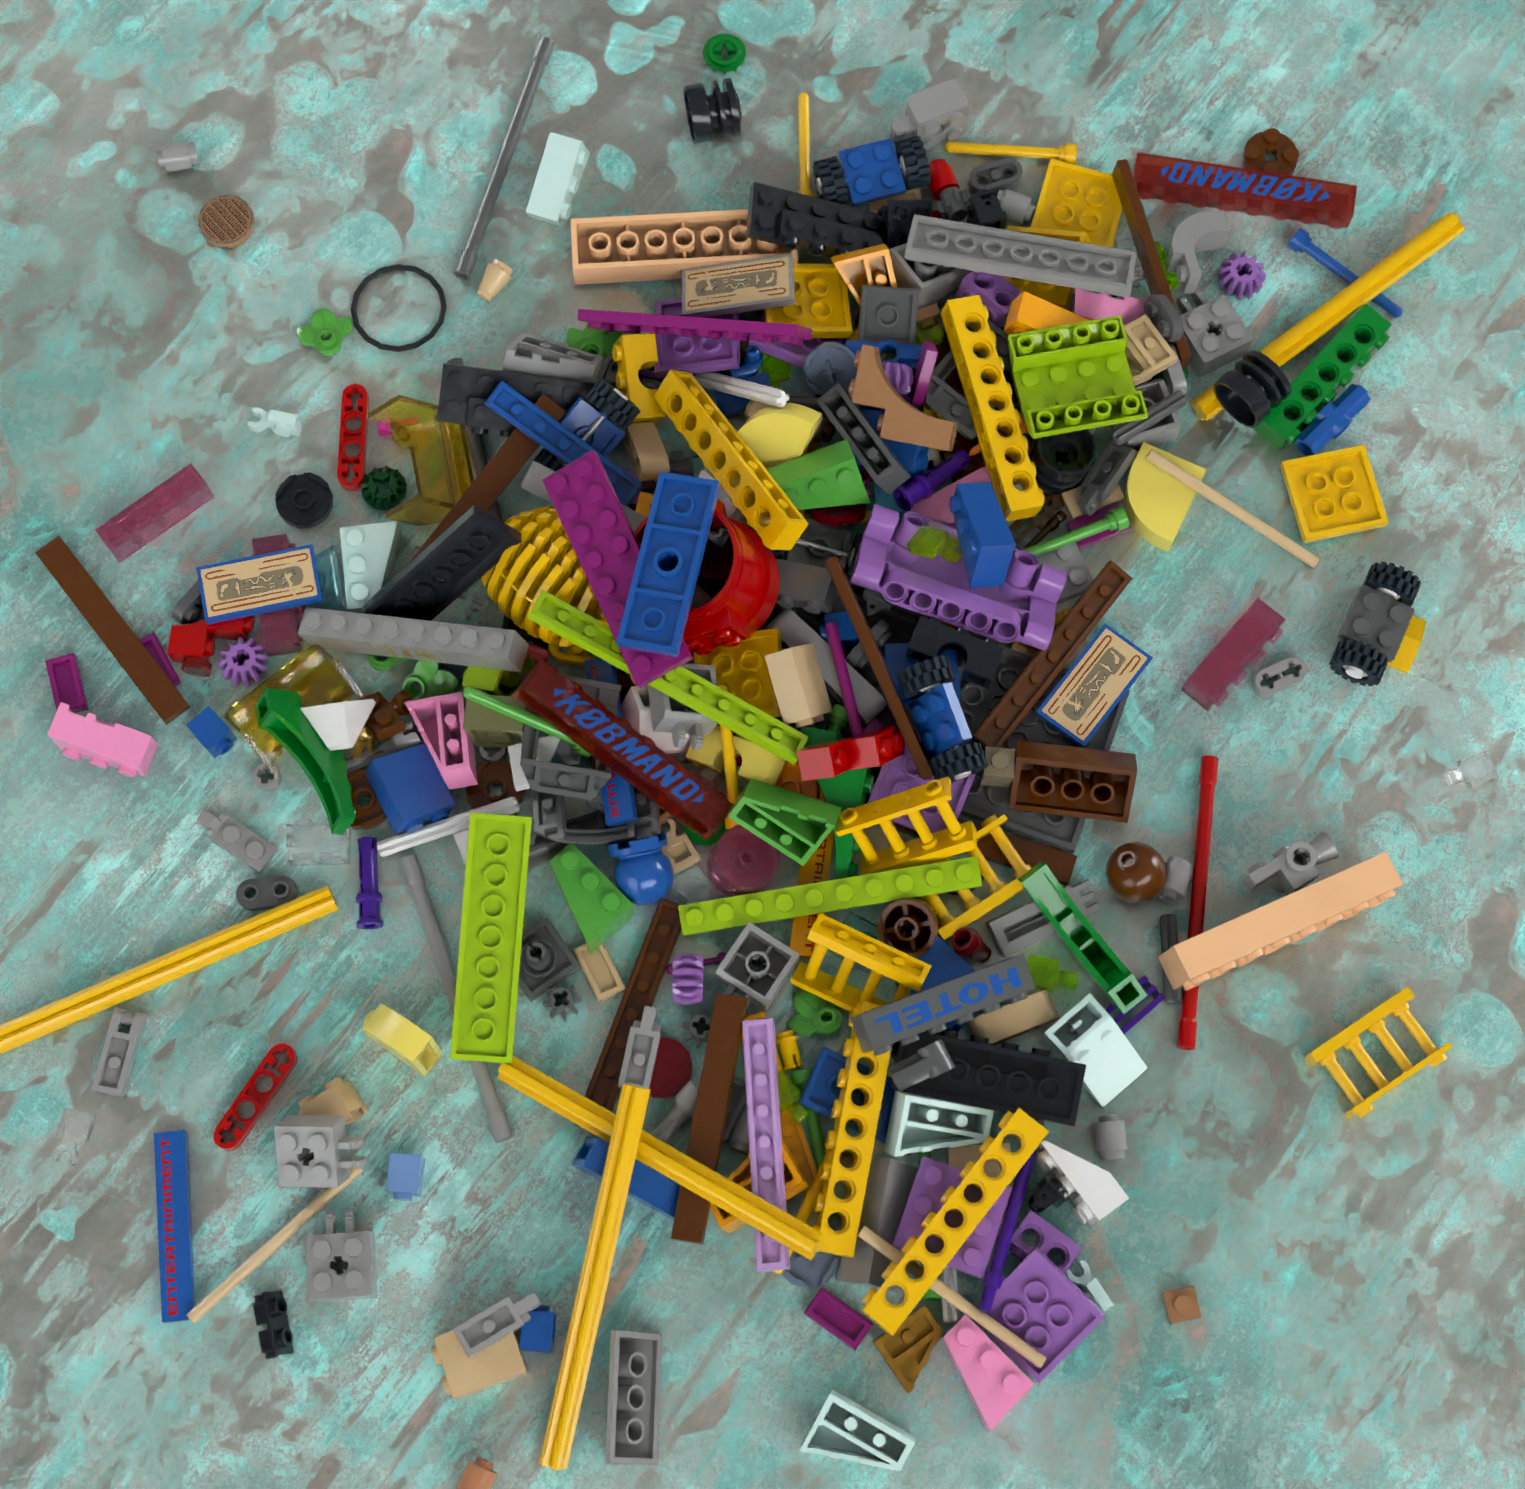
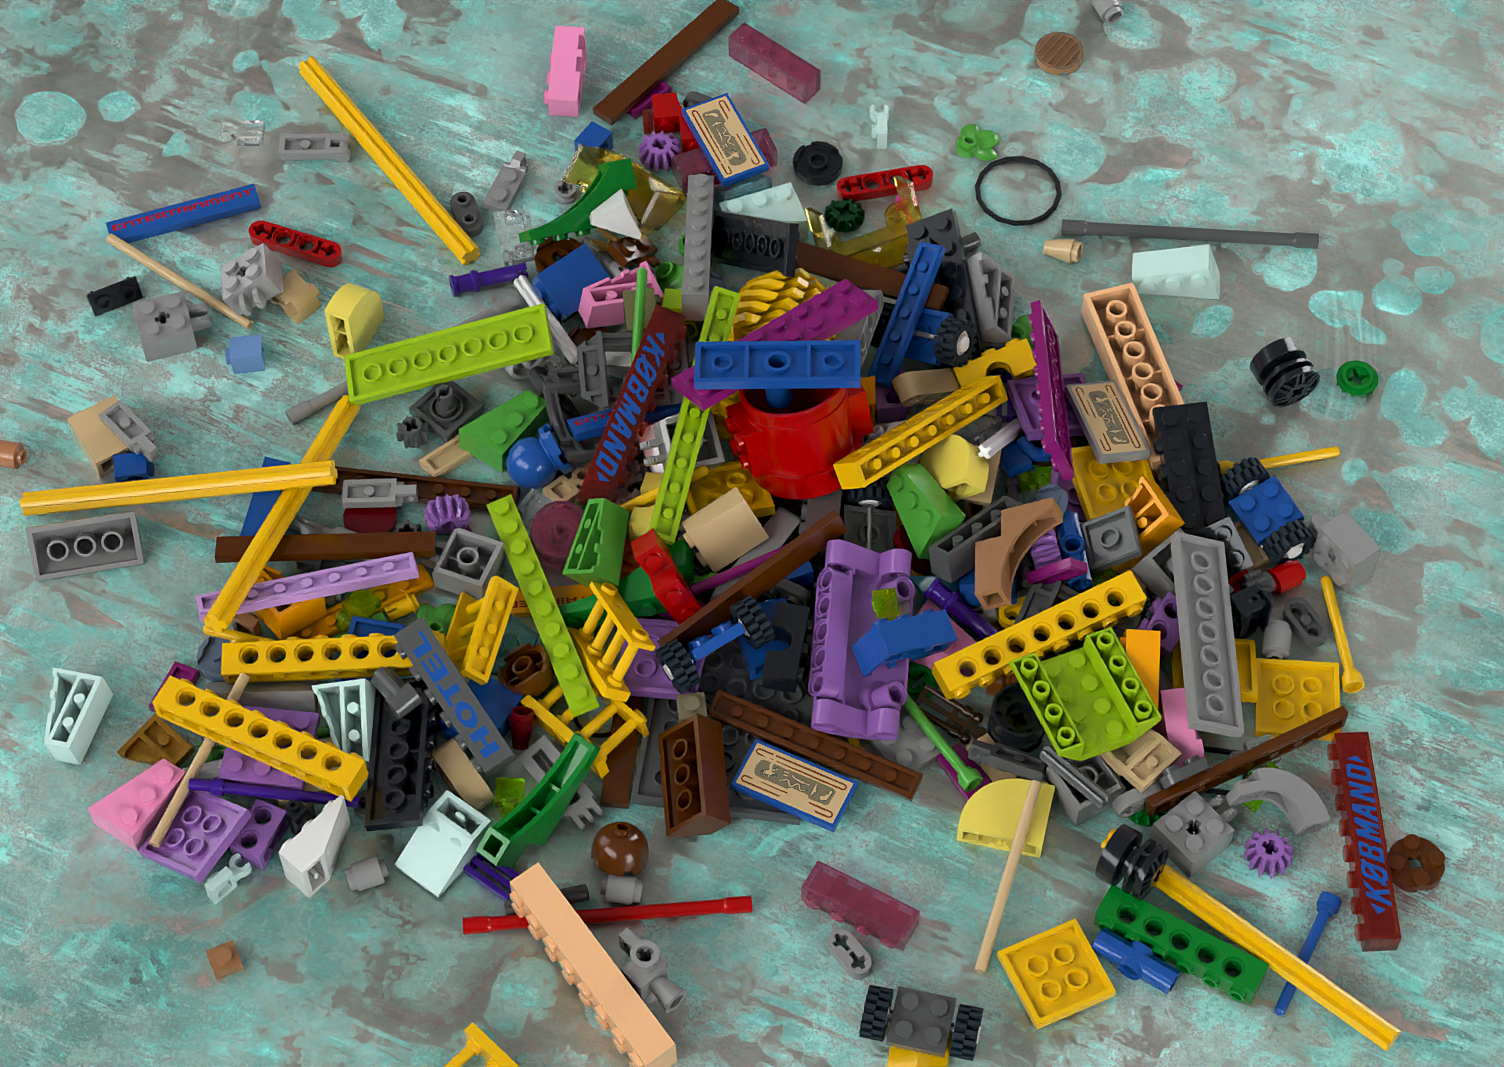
camera: 80 degrees right, 15 degrees down
magenta tile [45,653,89,713] -> none

